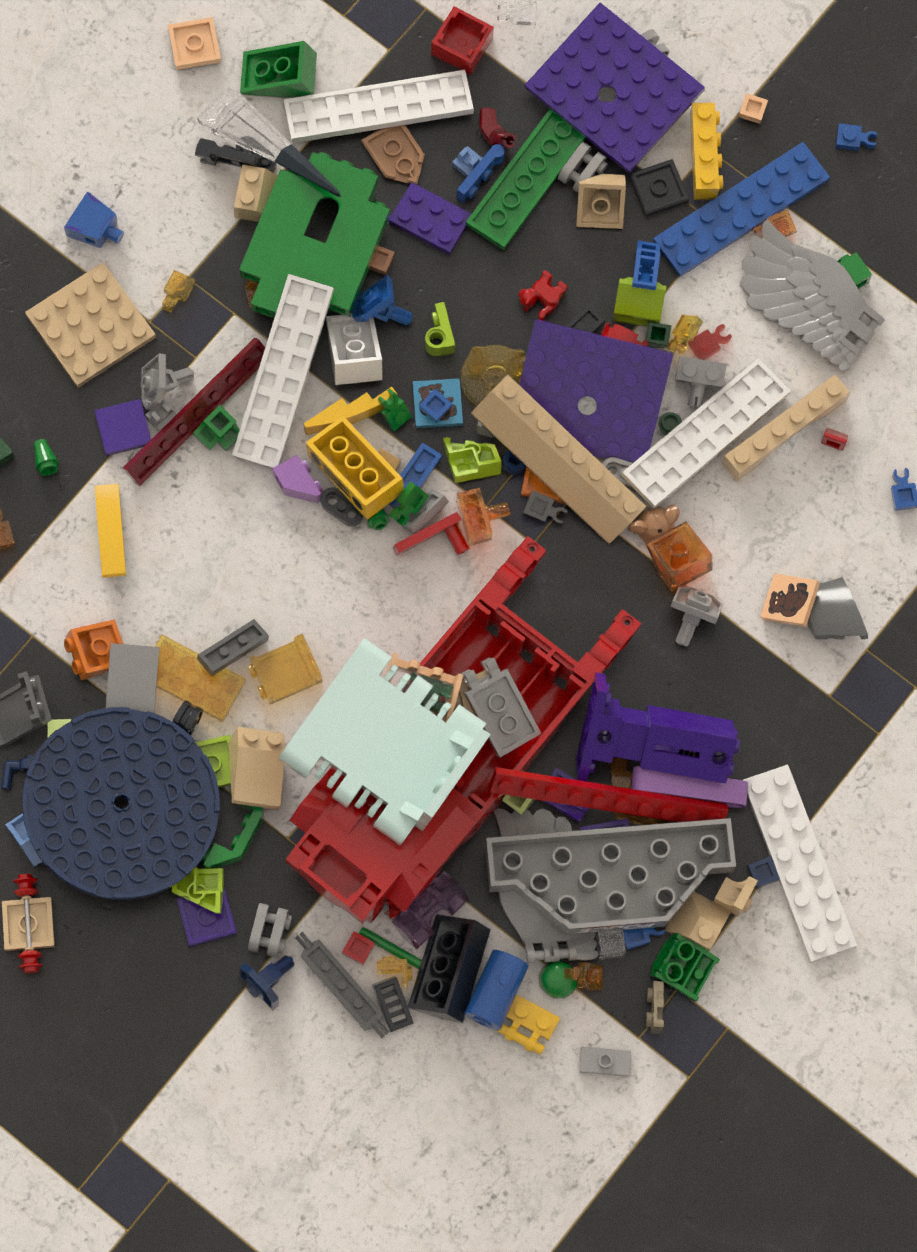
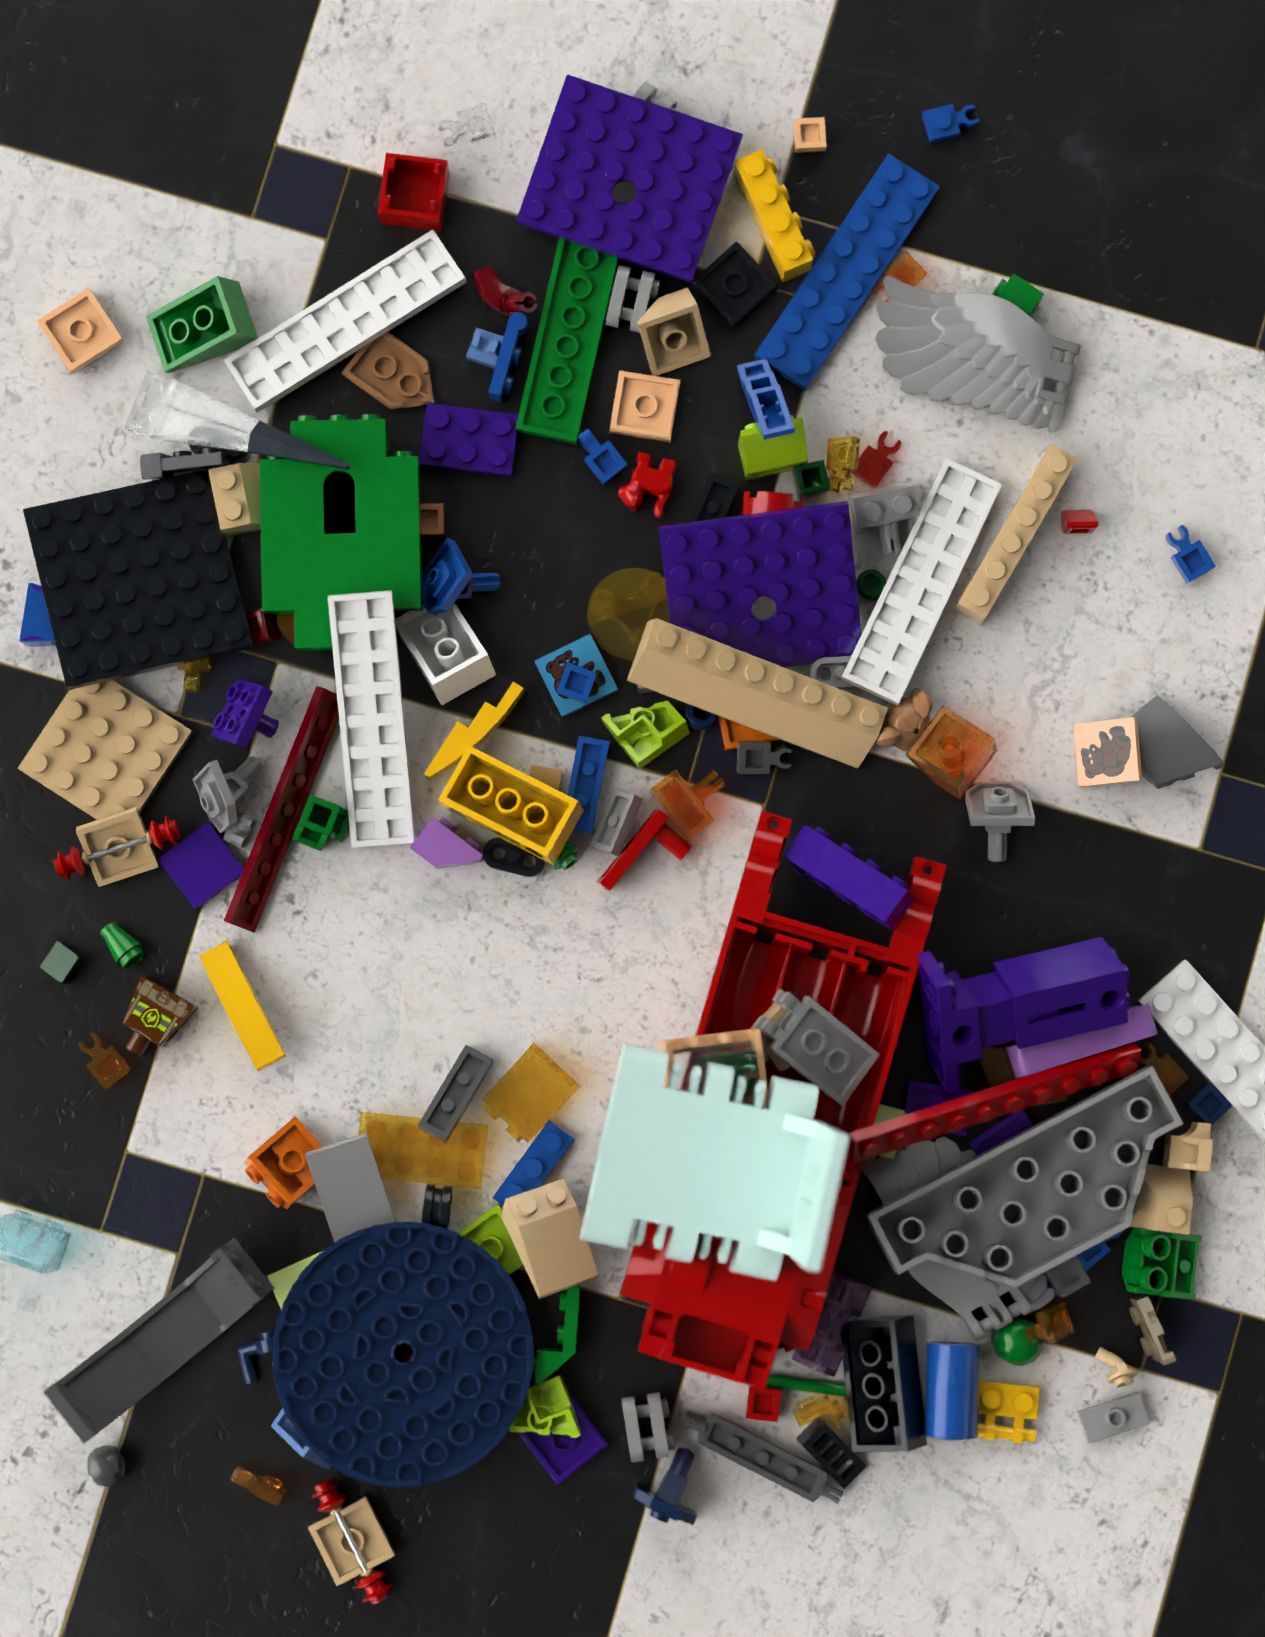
camera: 20 degrees left, 10 degrees up
green plate [378,389,412,431] -> none
green plate [389,481,429,526] -> none
lime plate [425,302,455,356] -> none
none -> black plate [23,471,253,690]
none -> tan plate [54,807,181,887]
none -> reddish brown torso [122,976,198,1057]
none -> dark purple plate [211,679,279,749]
none -> dark red slope [246,608,281,646]
none -> blue plate [492,1120,574,1205]
none -> blue plate [578,429,628,485]
none -> light nougat tile [609,370,680,443]
none -> dark purple wedge [783,825,914,930]
none -> tan plate [1095,1347,1138,1388]
none -> clear orange plate [1139,1043,1189,1096]

